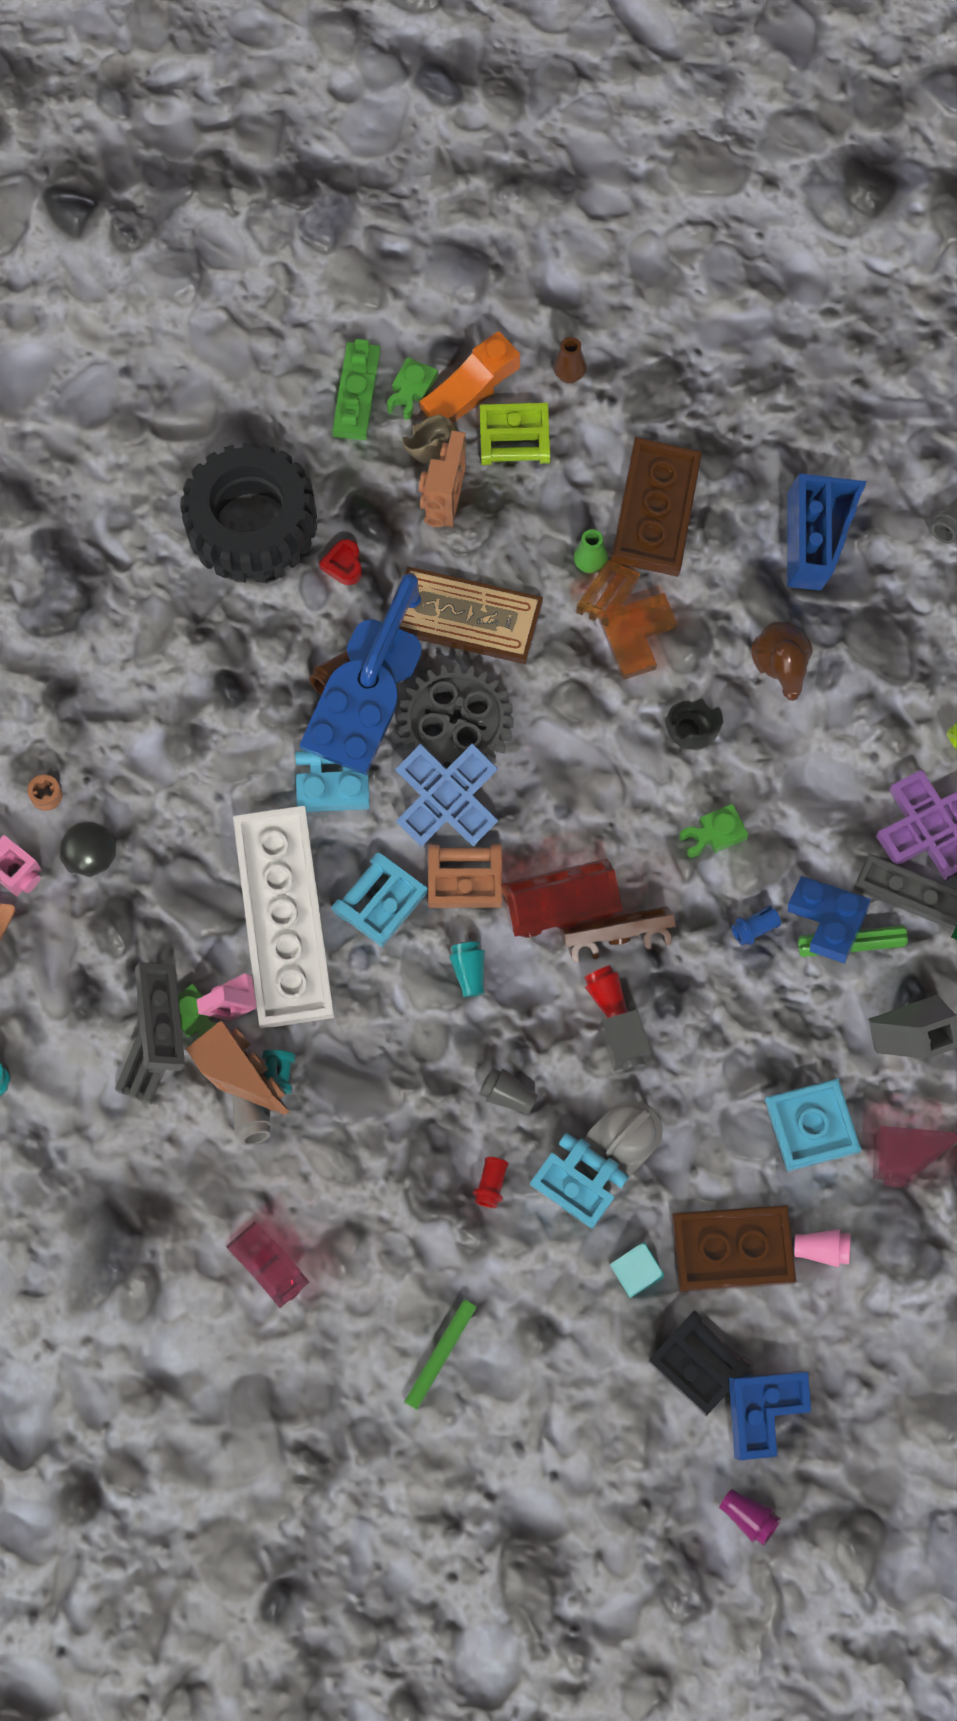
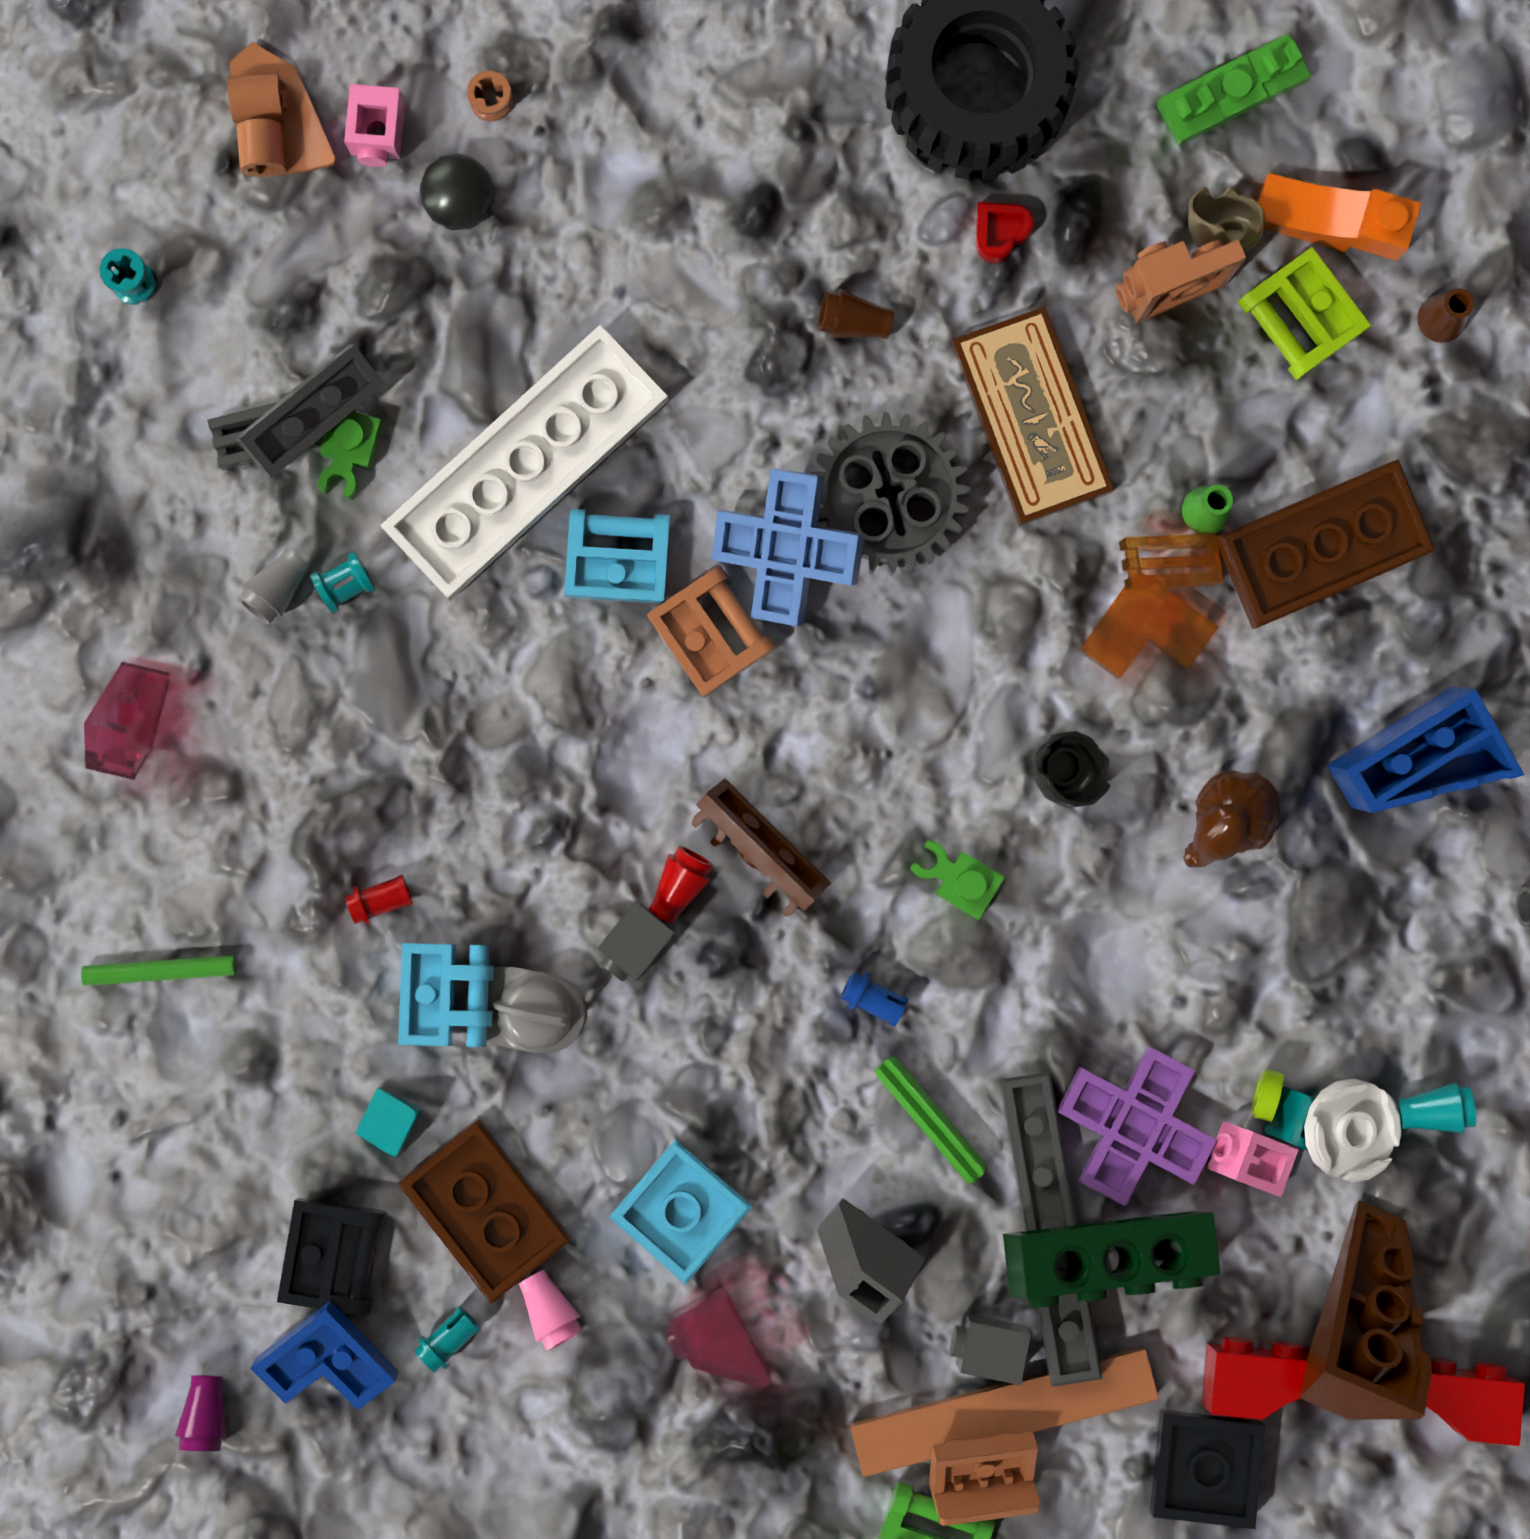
camera: 50 degrees right, 15 degrees up
nougat slope [186,1020,290,1115] -> none
bright pink bracket [197,973,257,1021] -> none
medium azure plate [295,751,370,812] -> none
blue plate [299,573,422,776] -> none
bright green plate [387,357,438,420] -> none
teal cone [449,941,485,998] -> none
dark grey cone [479,1067,538,1115] -> none
clear red brick [501,858,623,938] -> none
blue plate [787,876,871,964] -> none
none -> teal pin [414,1306,481,1373]

